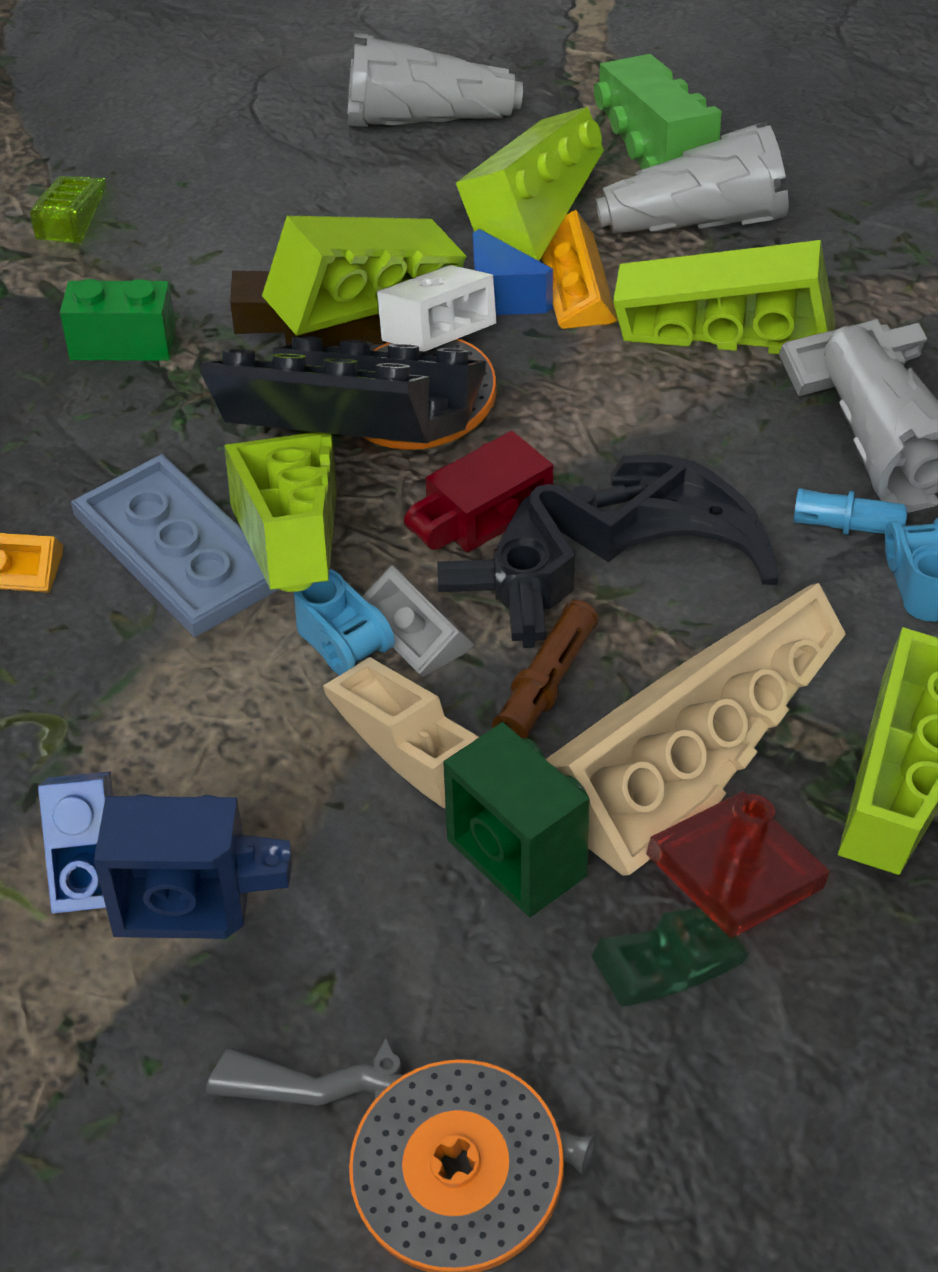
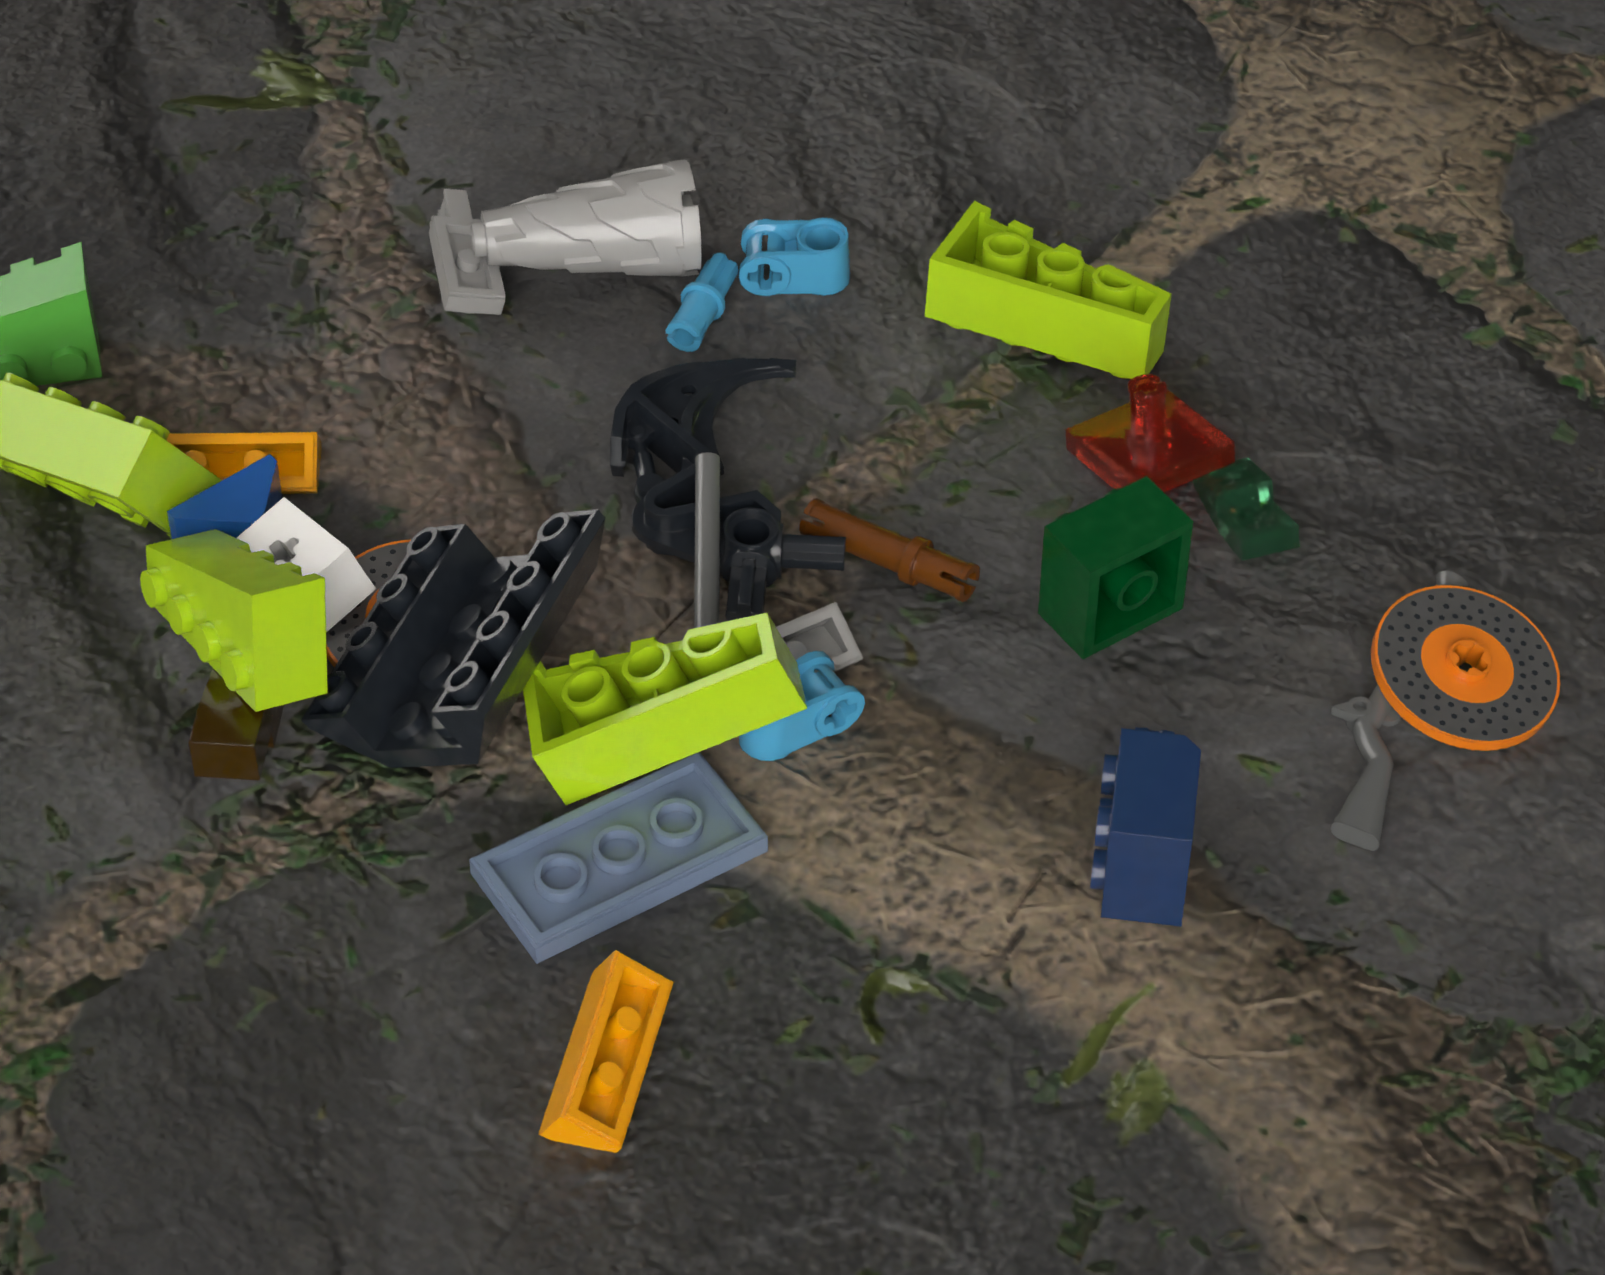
camera: 85 degrees left, 0 degrees up
slope [38,771,113,914] -> none
green brick [60,279,176,361] -> none
tan slope [323,657,479,808] -> none
dark red brick [404,430,554,553] -> none
tan wedge [546,583,846,875] -> none
light grey cone [595,122,789,233] -> none
lime wedge [613,240,835,354] -> none
none -> dark grey bar [694,452,720,628]

